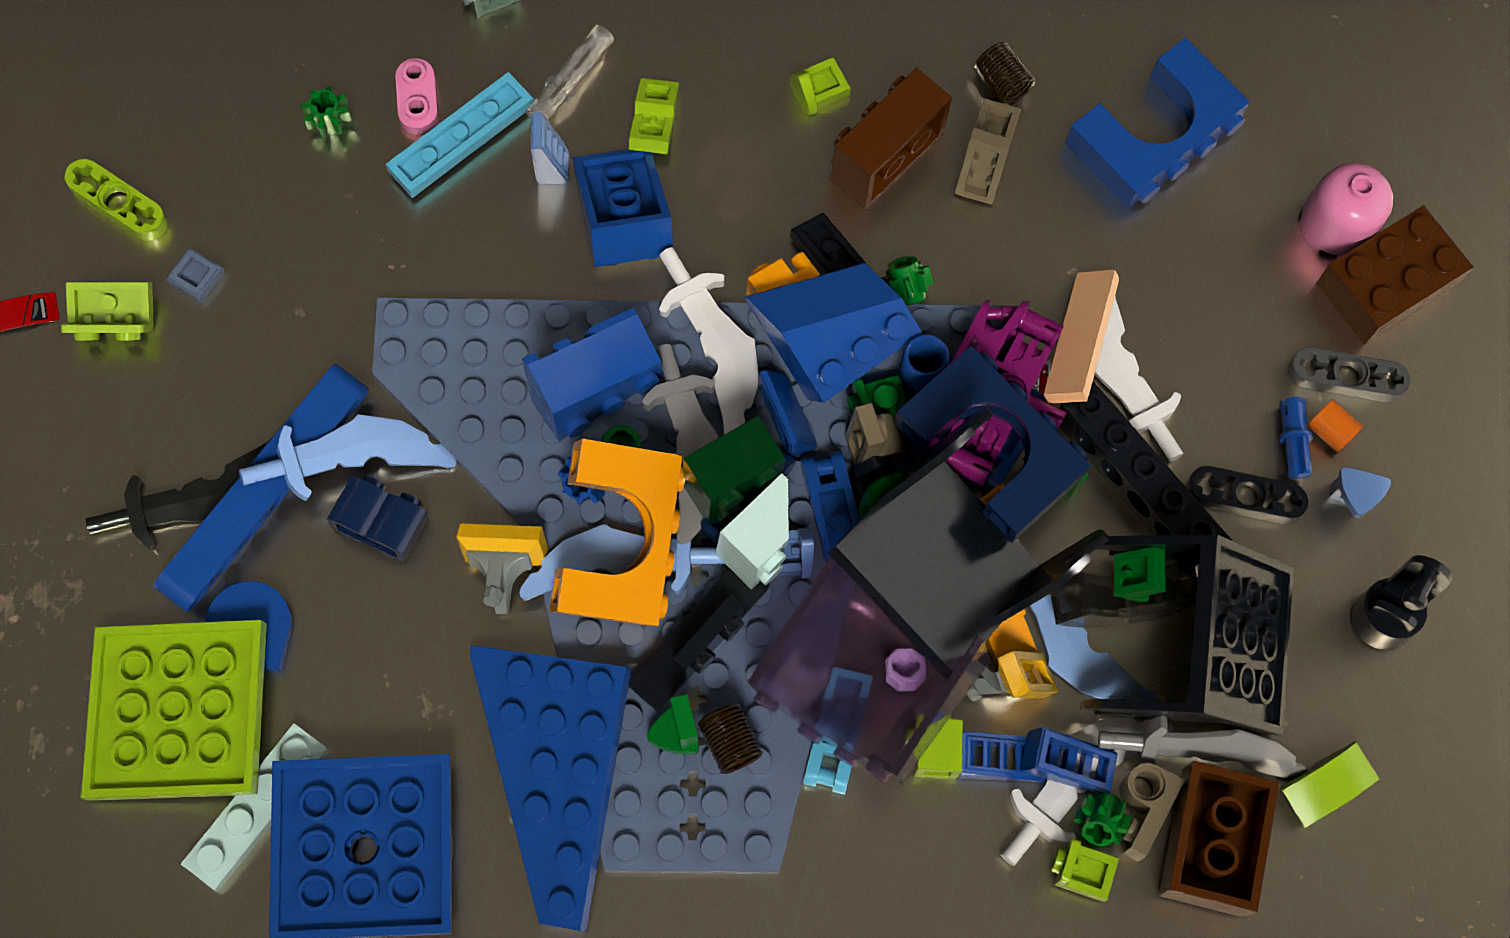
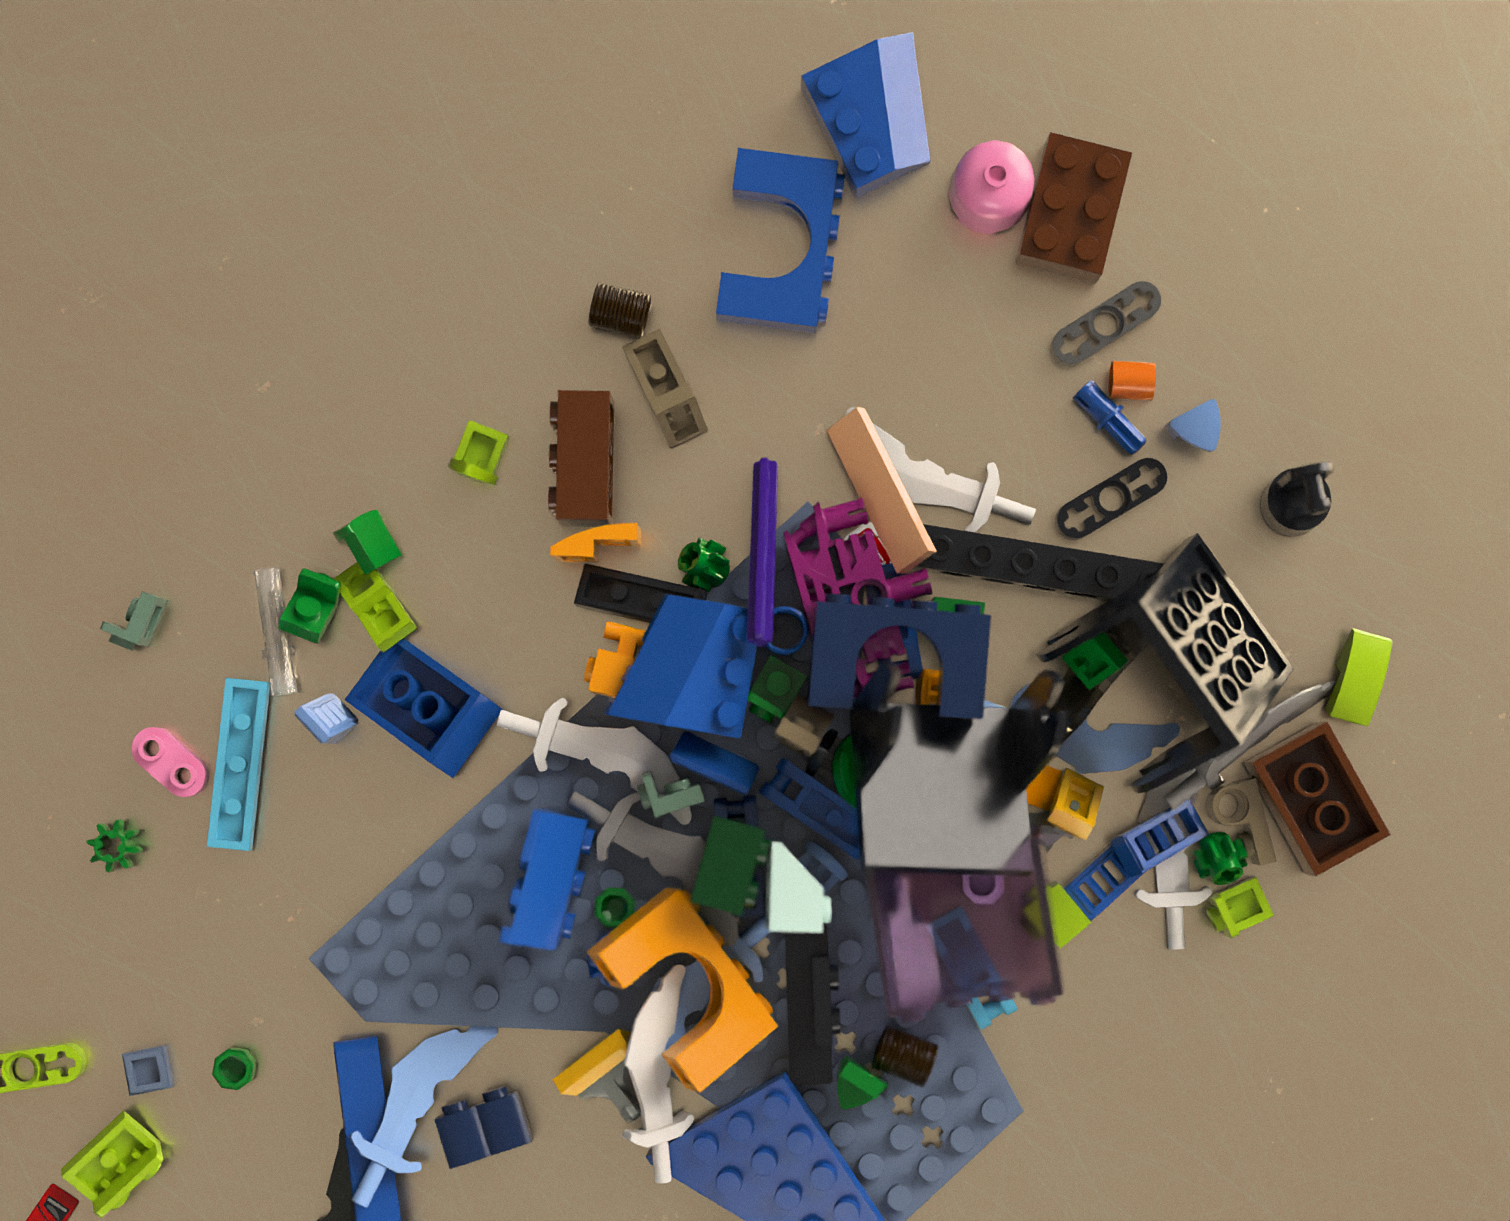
camera: 35 degrees left, 15 degrees up
none -> green tile [212,1047,257,1090]
none -> green bracket [278,568,341,644]
none -> green tile [332,510,402,575]
none -> light orange slope [550,523,641,563]
none -> white sword [622,964,694,1183]
none -> sand green bracket [637,770,705,817]
none -> dark purple axle [747,457,778,647]
none -> blue wedge [801,32,930,199]

